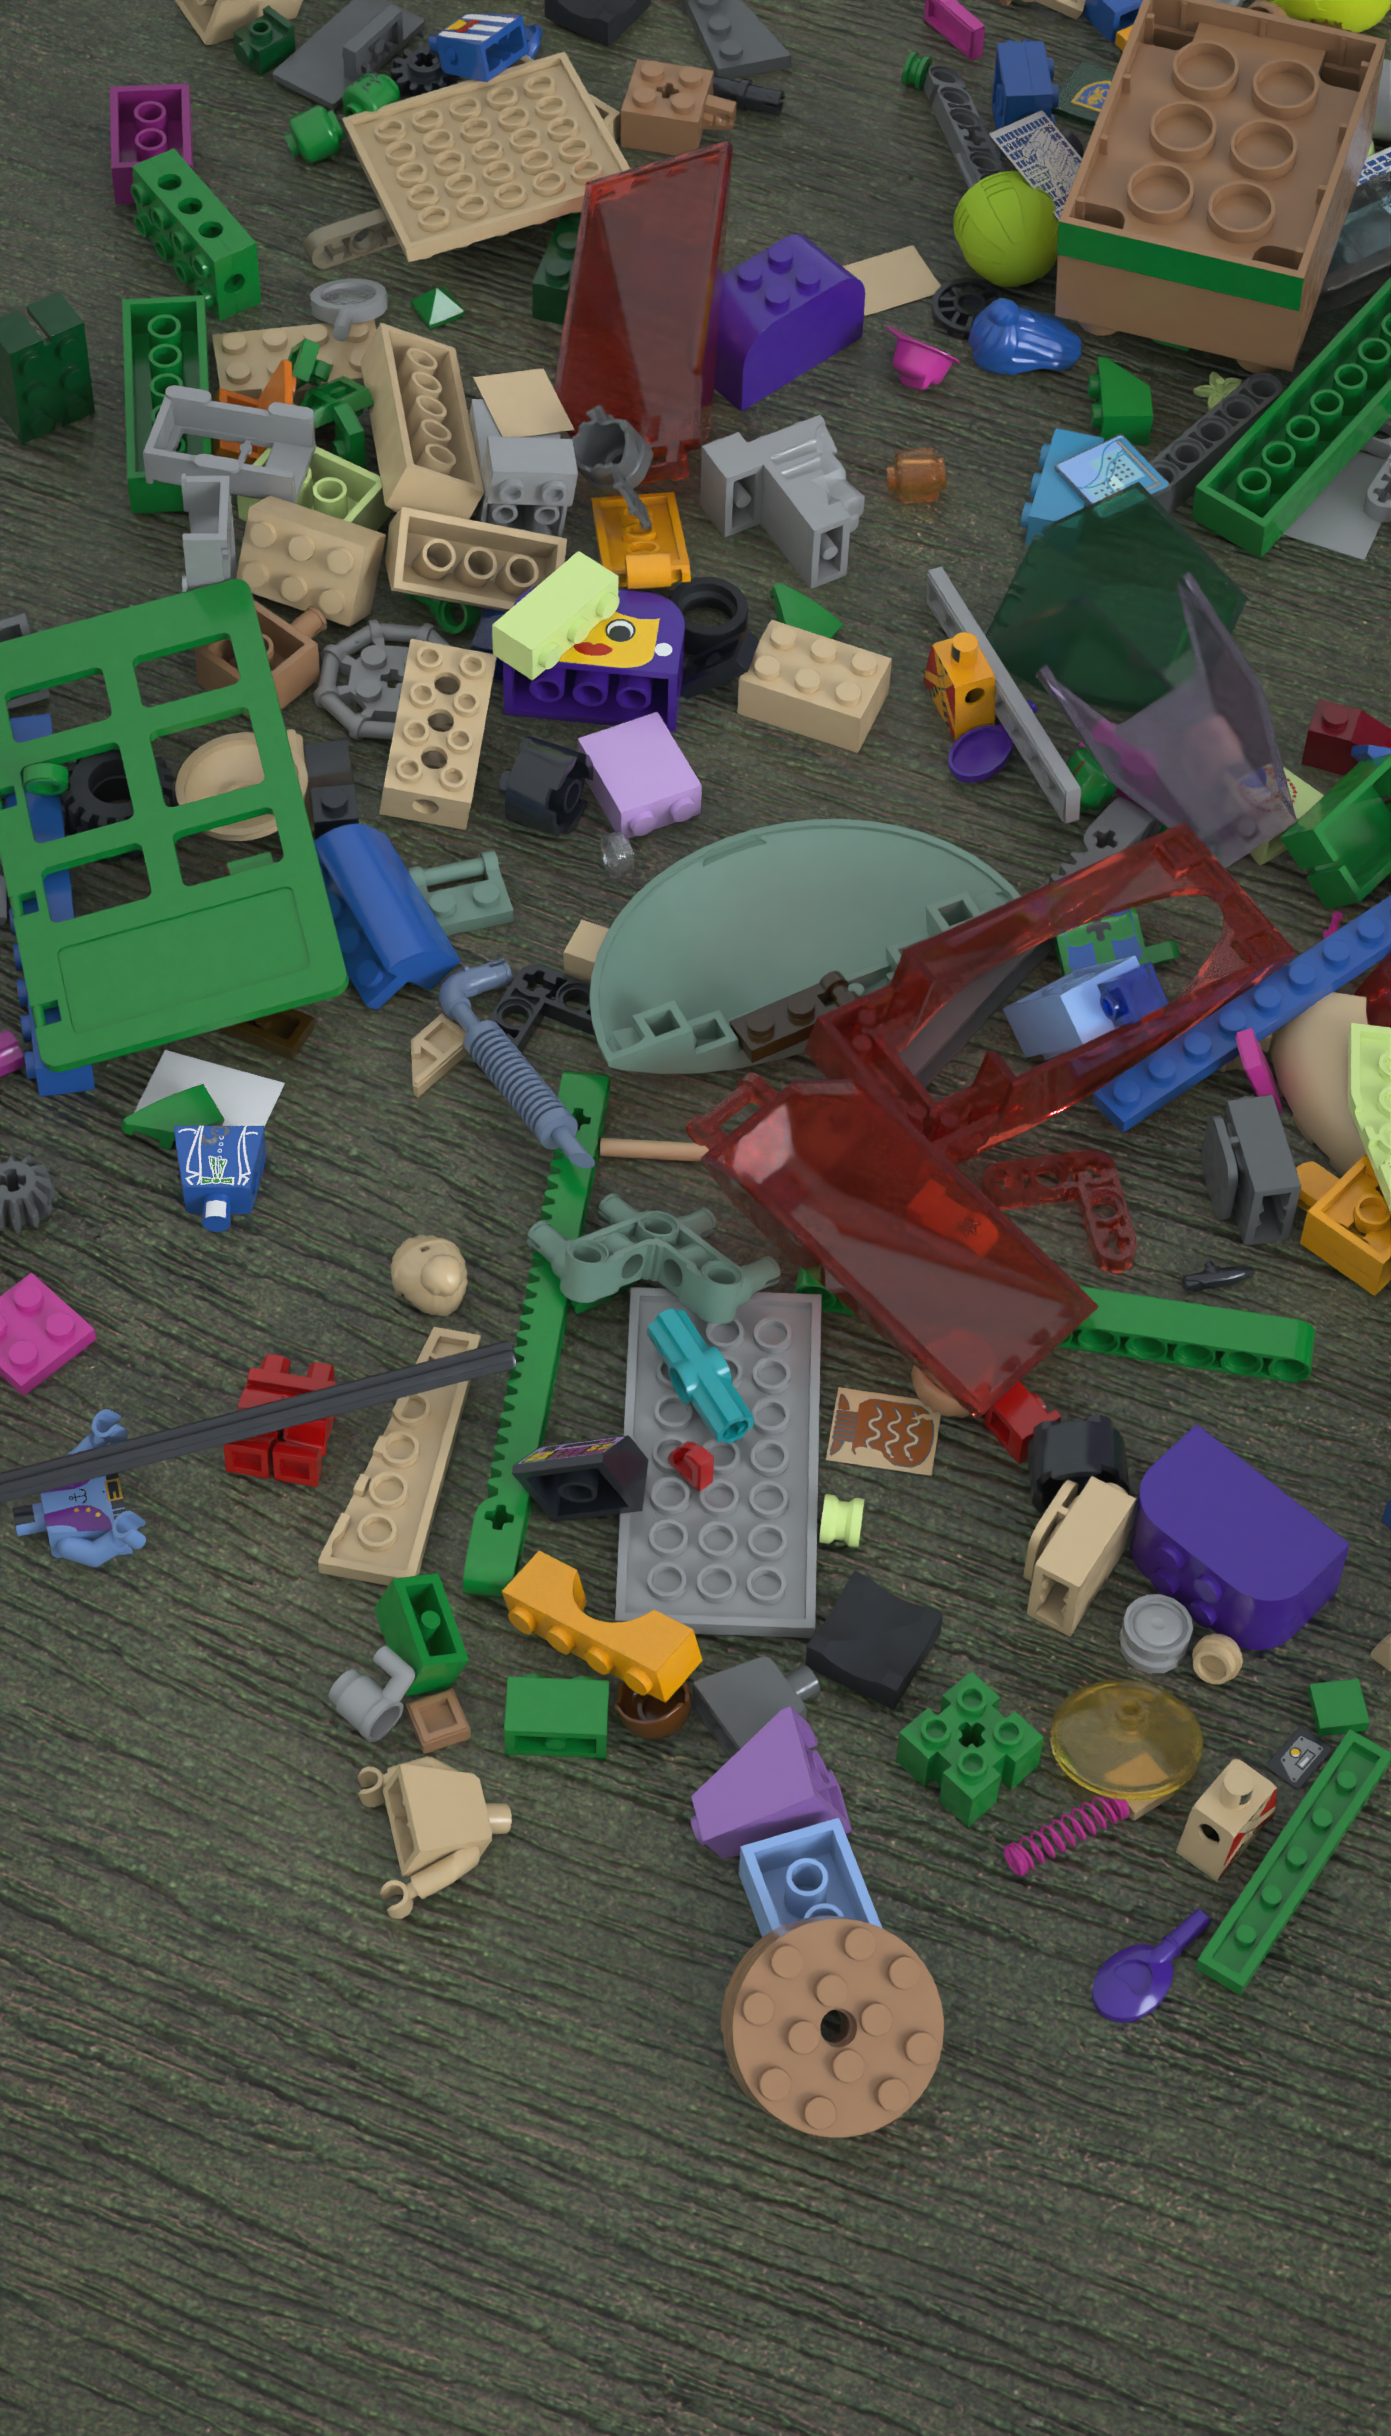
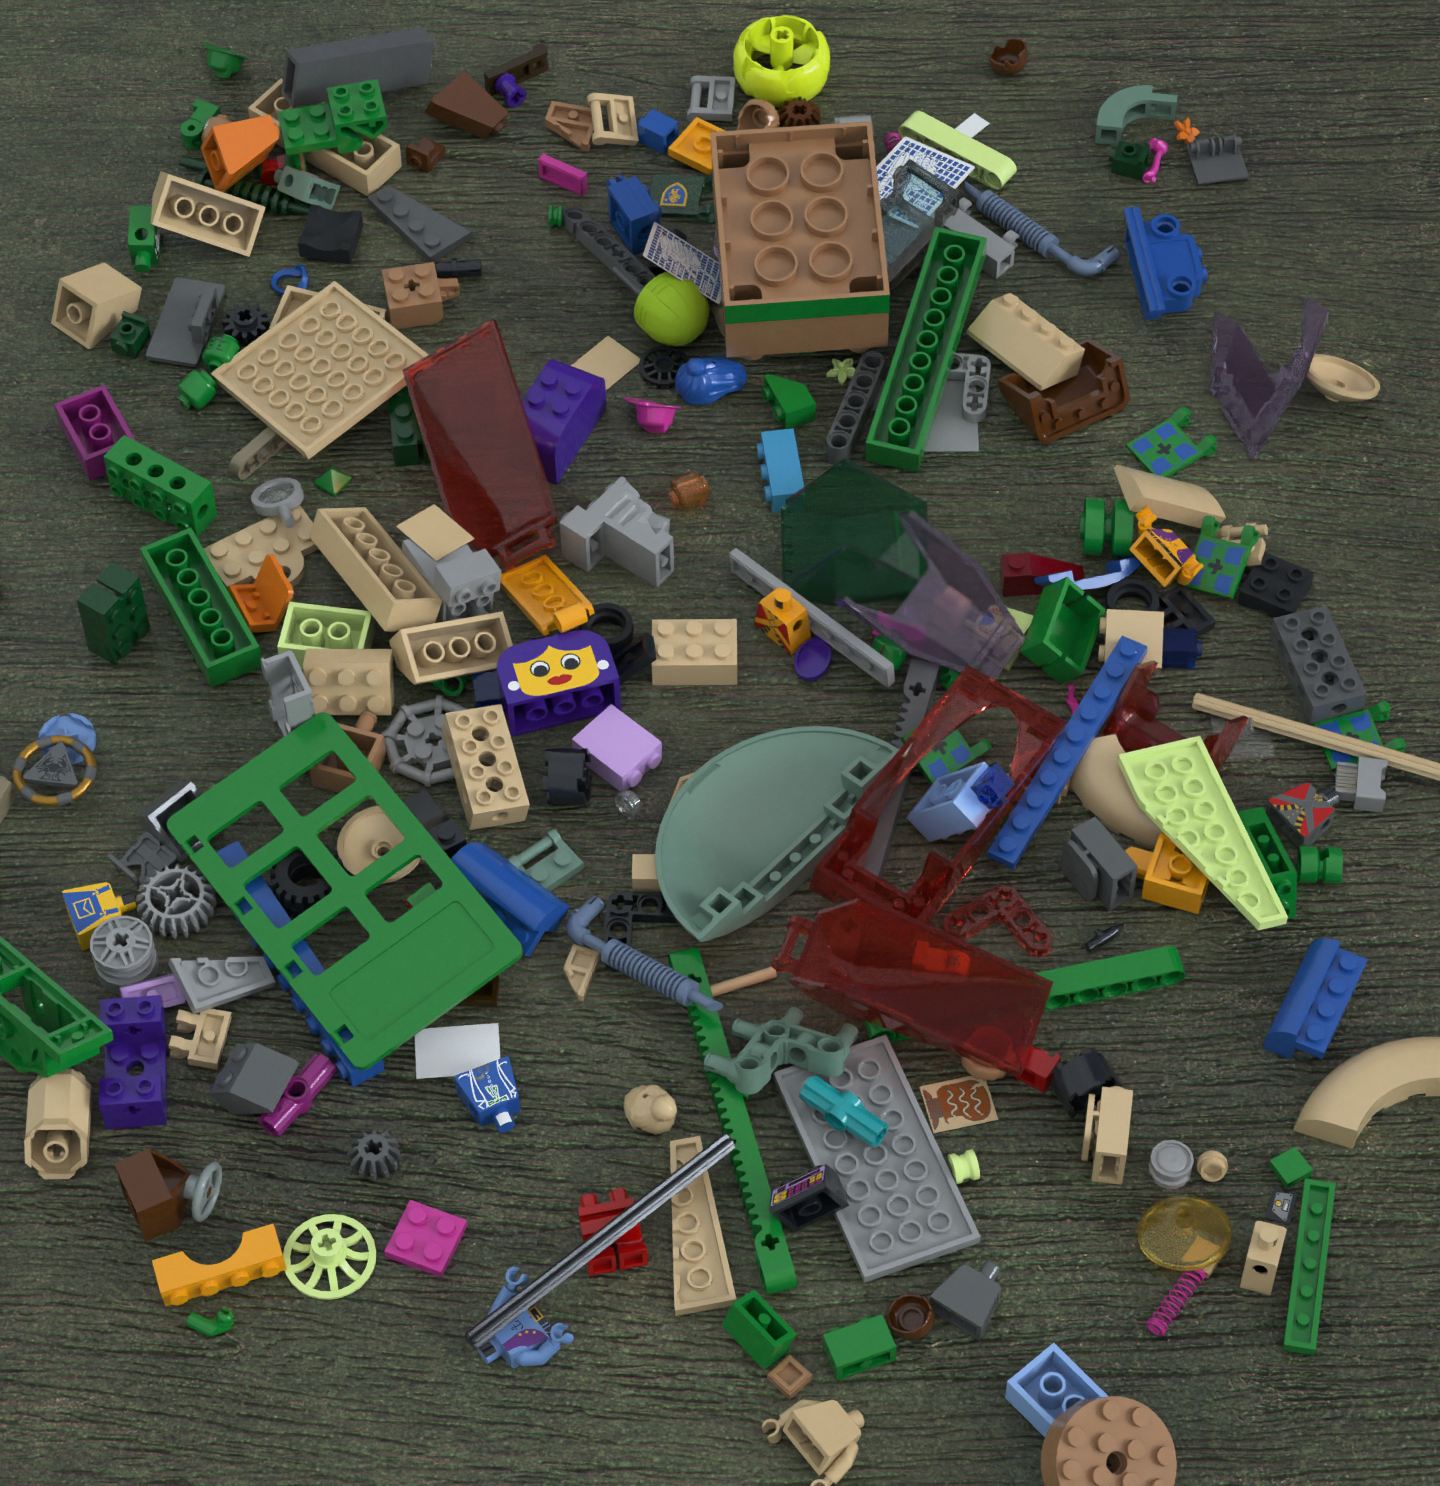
camera: 20 degrees left, 0 degrees up
green tile [23,763,68,796] -> none
green slope [121,1084,225,1150] -> none
light grey piece [143,385,316,504] -> none
green tile [288,338,333,390] -> none
green wing [299,376,374,428] -> none
light grey piece [328,1645,415,1742] -> none
green plate [331,403,366,469] -> none
blue torso [429,14,529,82] -> none
yellowish green brick [492,551,619,680] -> none
light orange arch [502,1550,703,1703] -> none
dark grey helmet [572,405,653,530] -> none
red tile [668,1441,714,1492] -> none
medium lavender slope [691,1706,852,1859] -> none
dark brown plate [730,971,865,1063] -> none
green slope [770,582,843,639] -> none
black brick [805,1571,943,1710] -> none
green brick [896,1671,1044,1828] -> none
piece [1054,434,1171,522] -> none
dark purple piece [1092,1909,1211,2023] -> none
dark purple brick [1129,1424,1350,1650] -> none
dark pink tile [1235,1028,1283,1113] -> none

